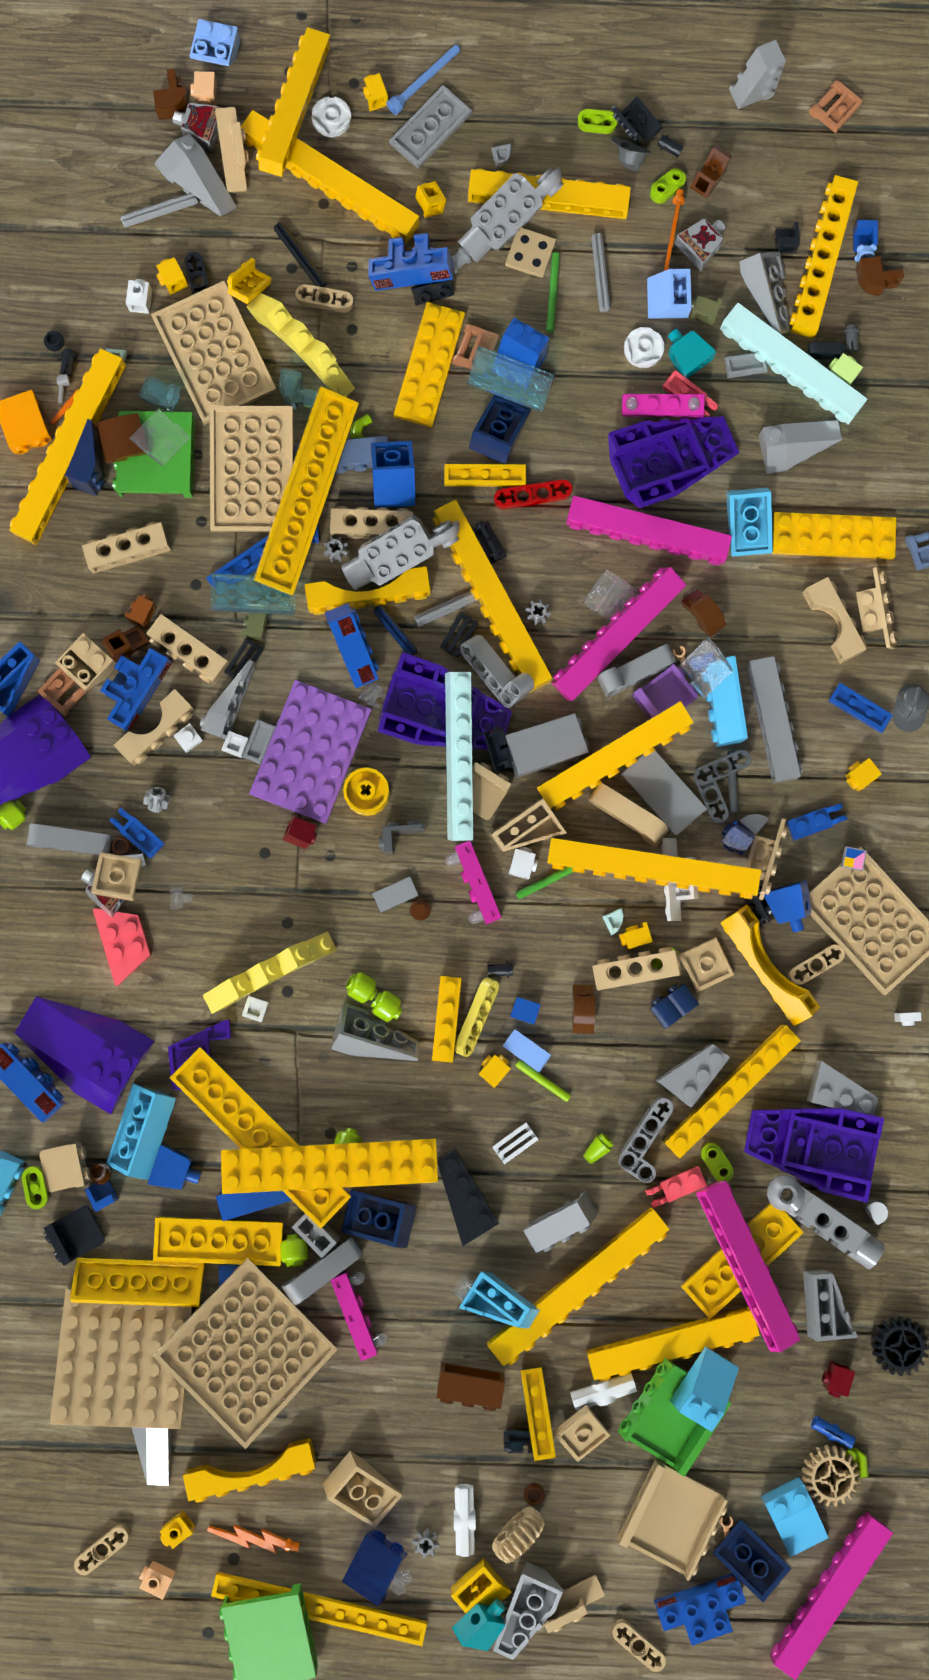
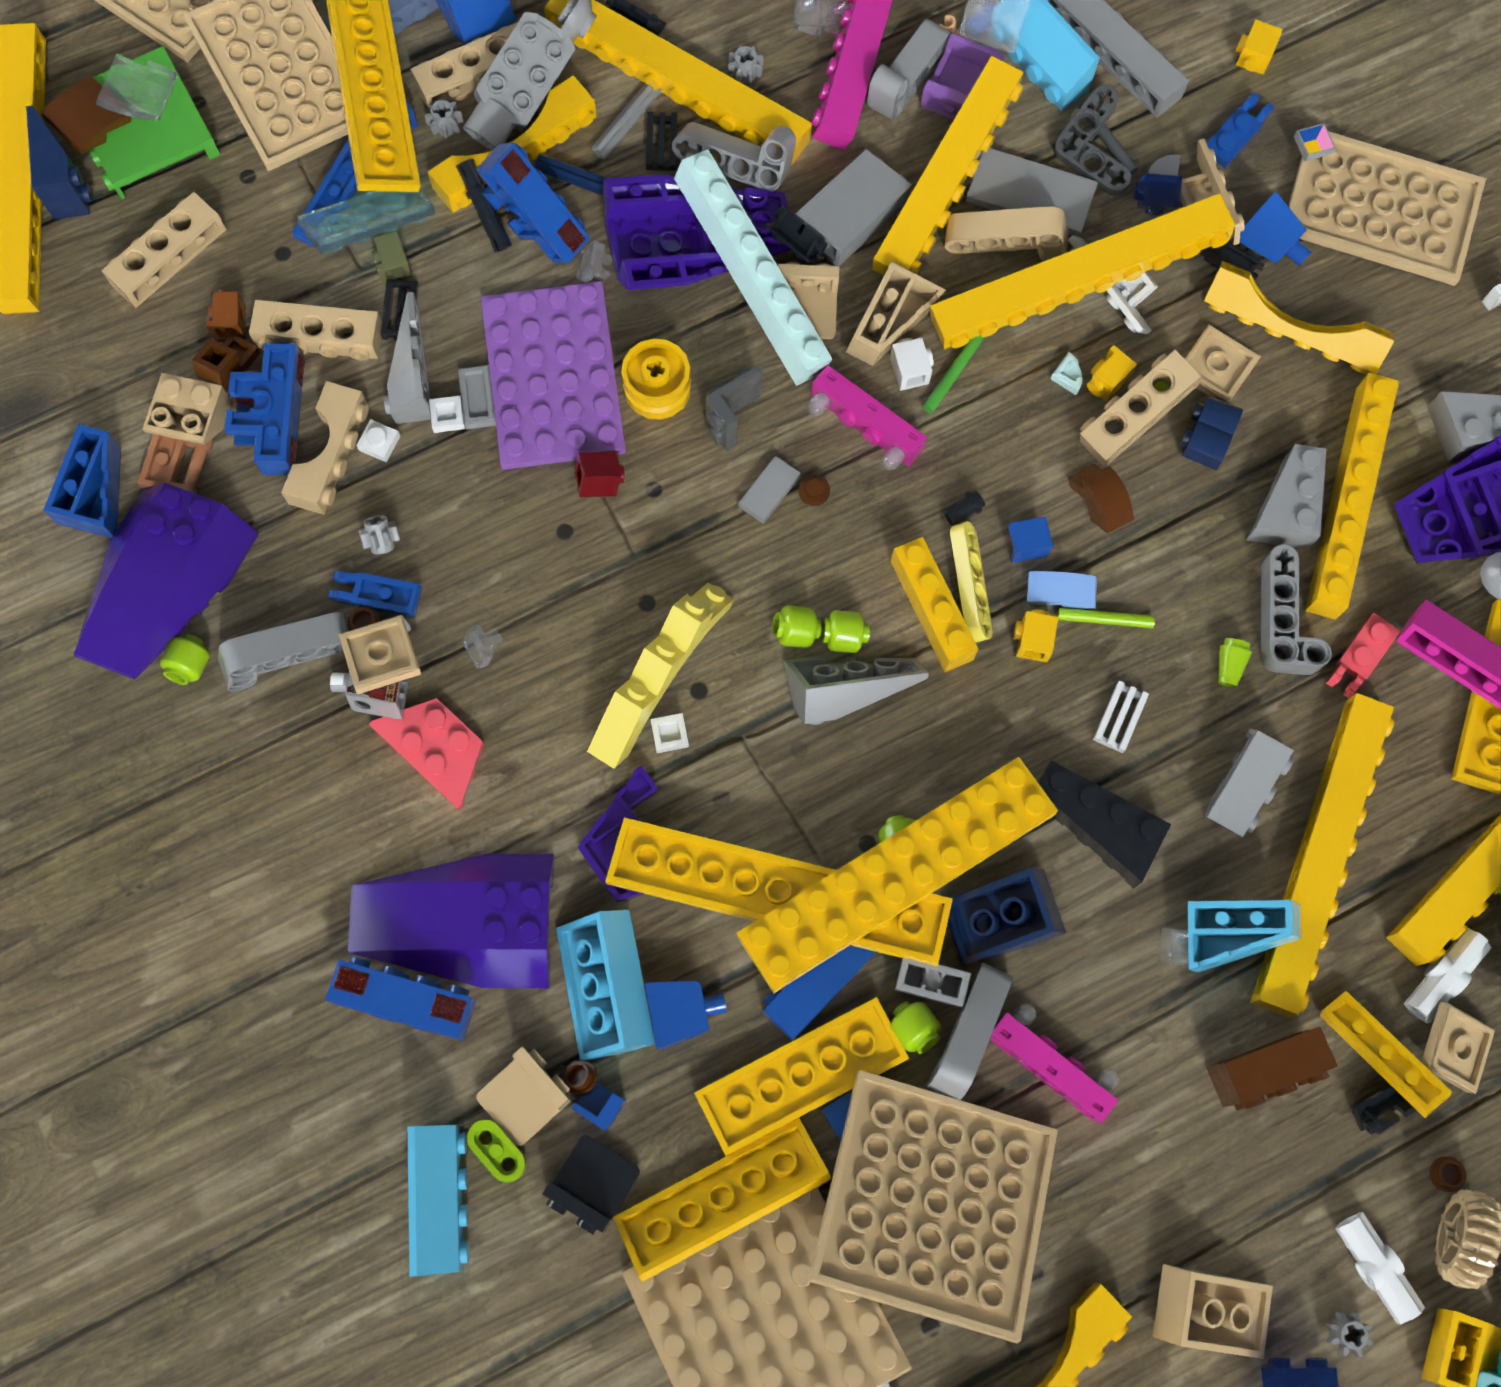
camera: 30 degrees left, 10 degrees down
clear light blue brick [137,377,181,412] -> none
lime plate [700,1142,734,1182] -> none
tan beam [788,945,845,985] -> none
none -> black pin [456,159,512,253]

